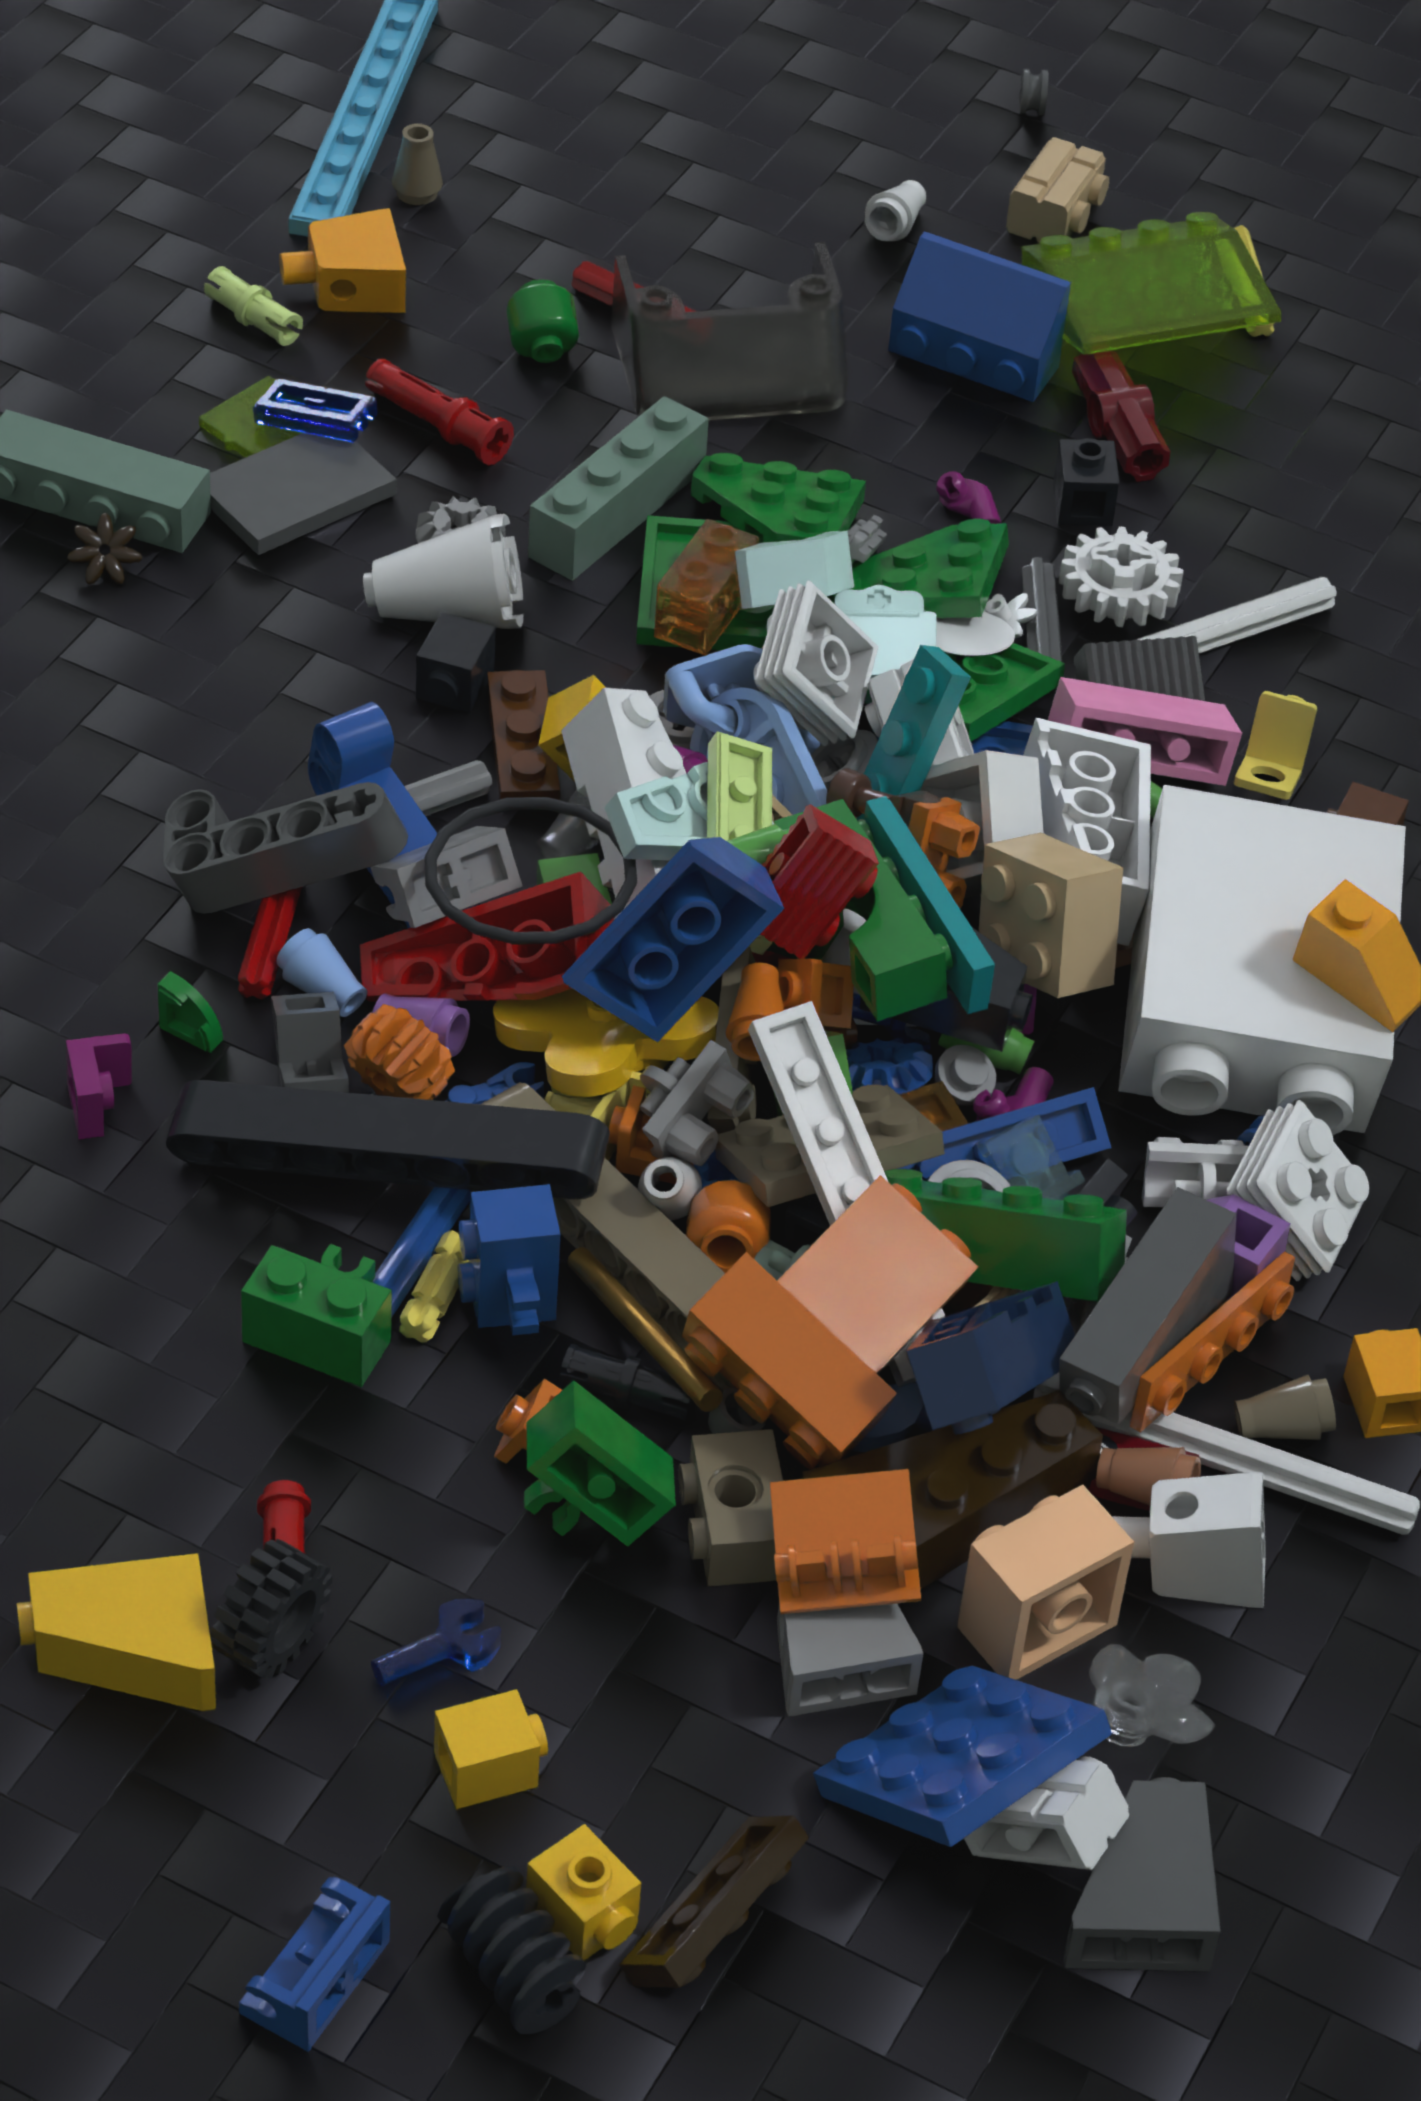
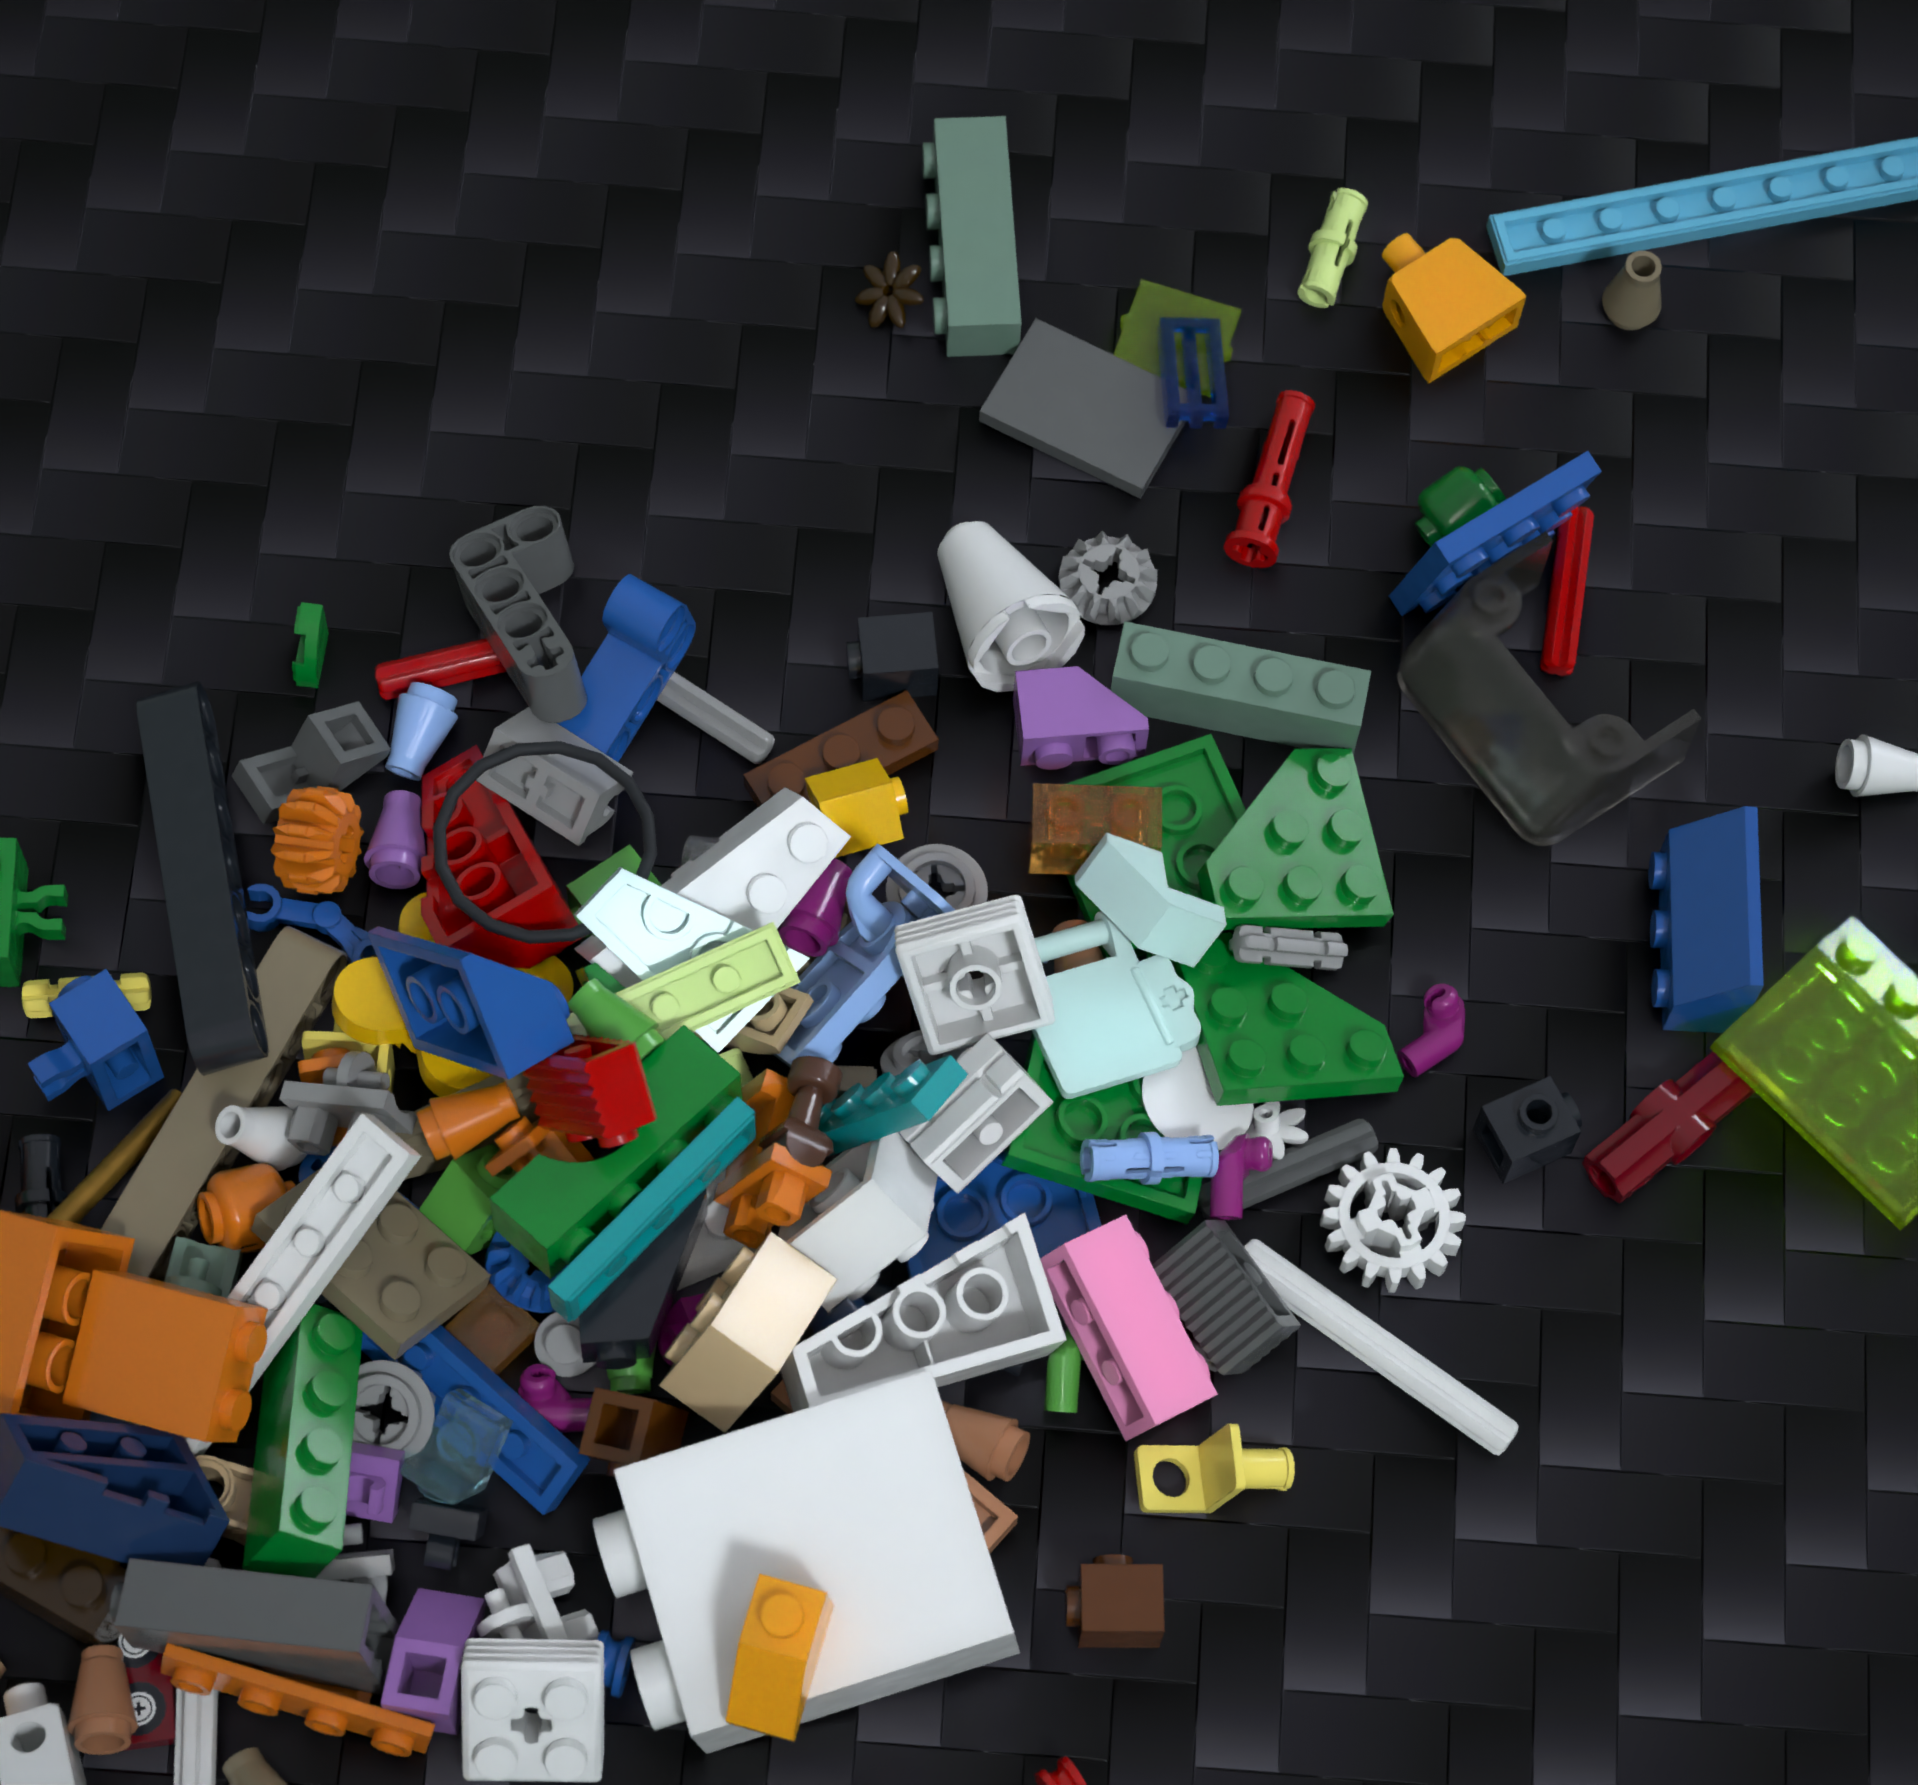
camera: 65 degrees right, 20 degrees up
magenta bracket [66,1033,132,1139] -> none
blue axle [372,1187,471,1318] -> none
none -> reddish brown brick [579,1387,689,1478]
none -> medium lavender slope [1013,666,1149,770]
none -> light blue pin [1080,1132,1219,1185]
none -> magenta arm [1210,1133,1273,1220]
none -> blue plate [1389,451,1602,616]

